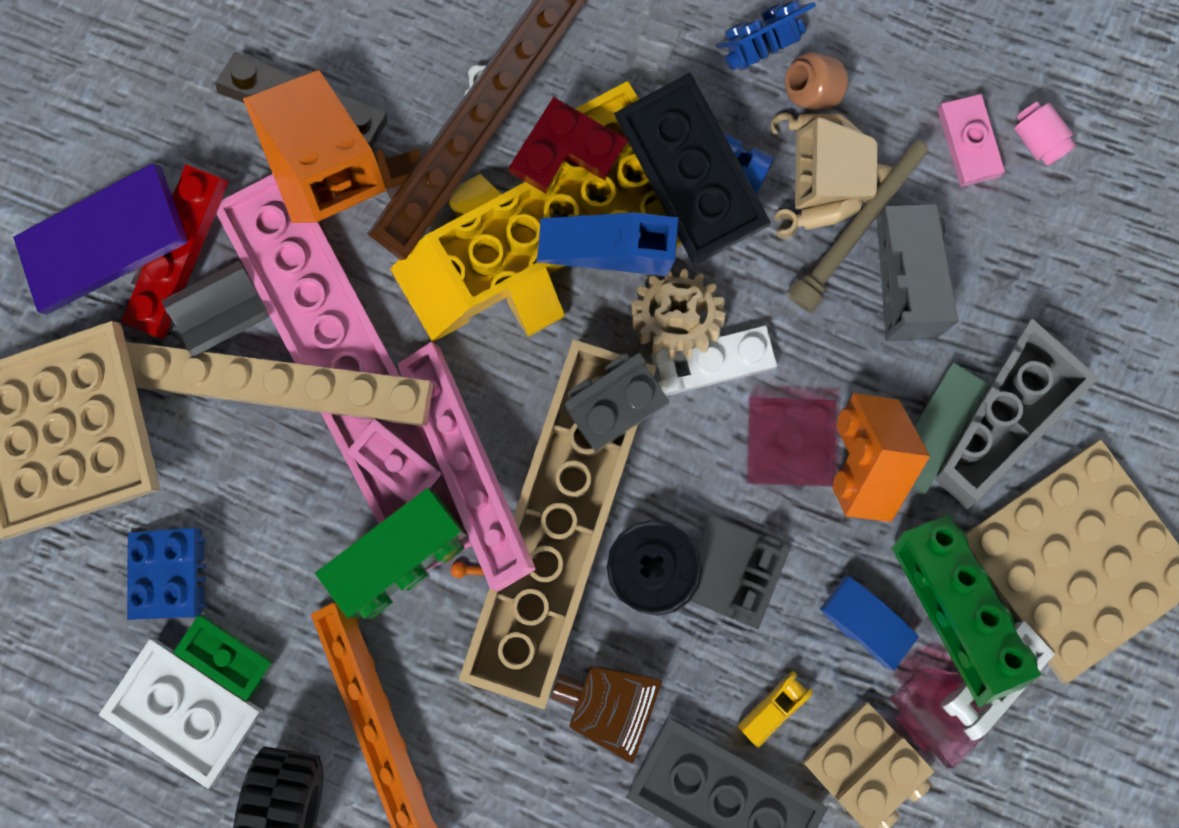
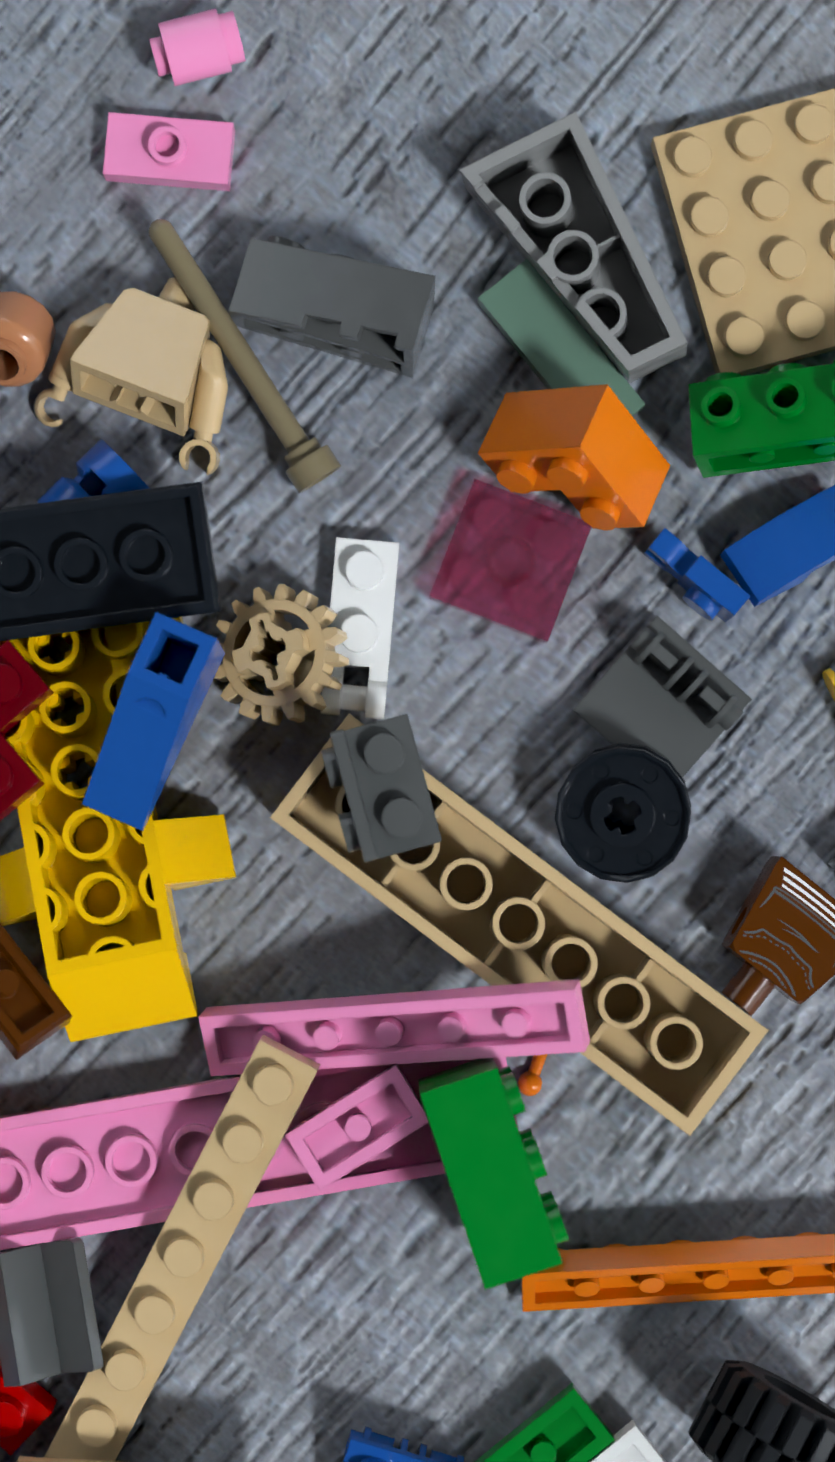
camera: 75 degrees left, 5 degrees up
none -> blue plate [644,528,750,622]

